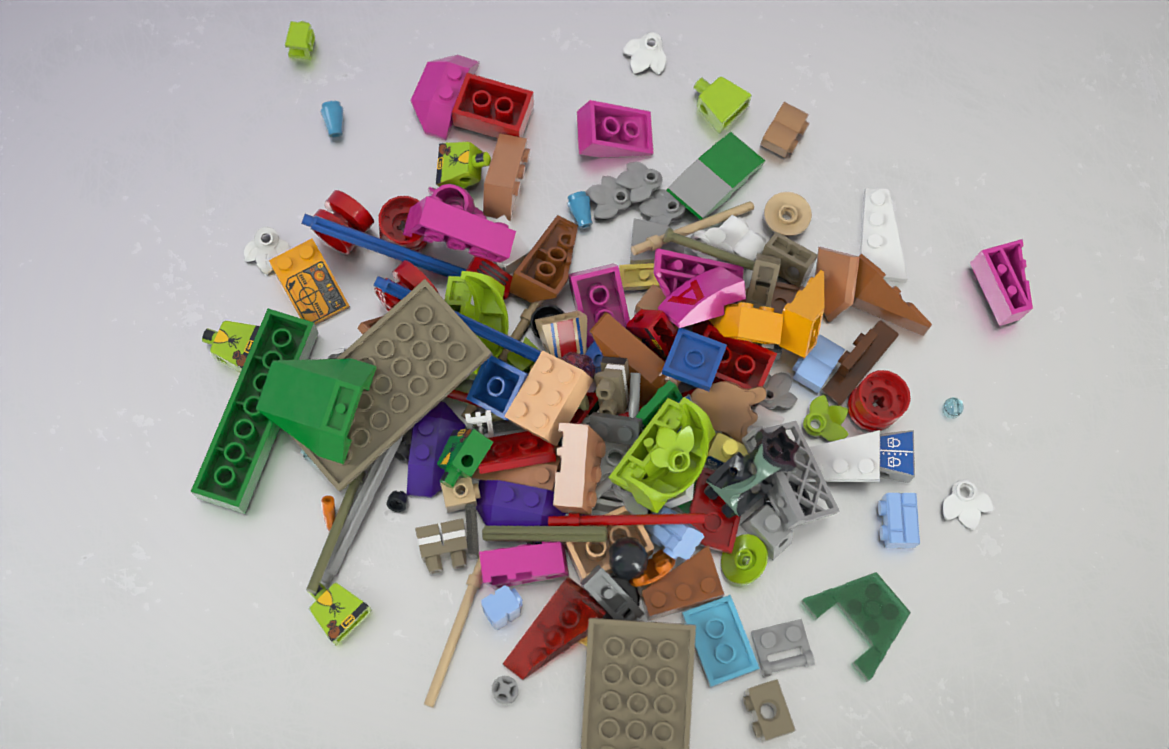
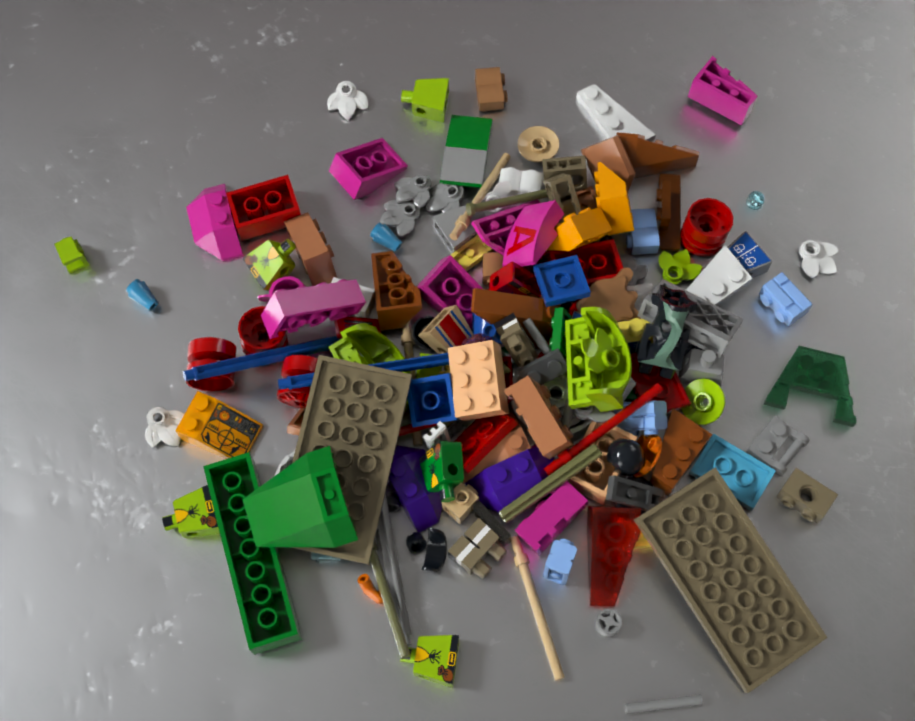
camera: 30 degrees left, 5 degrees down
none -> black helmet [421,528,447,572]

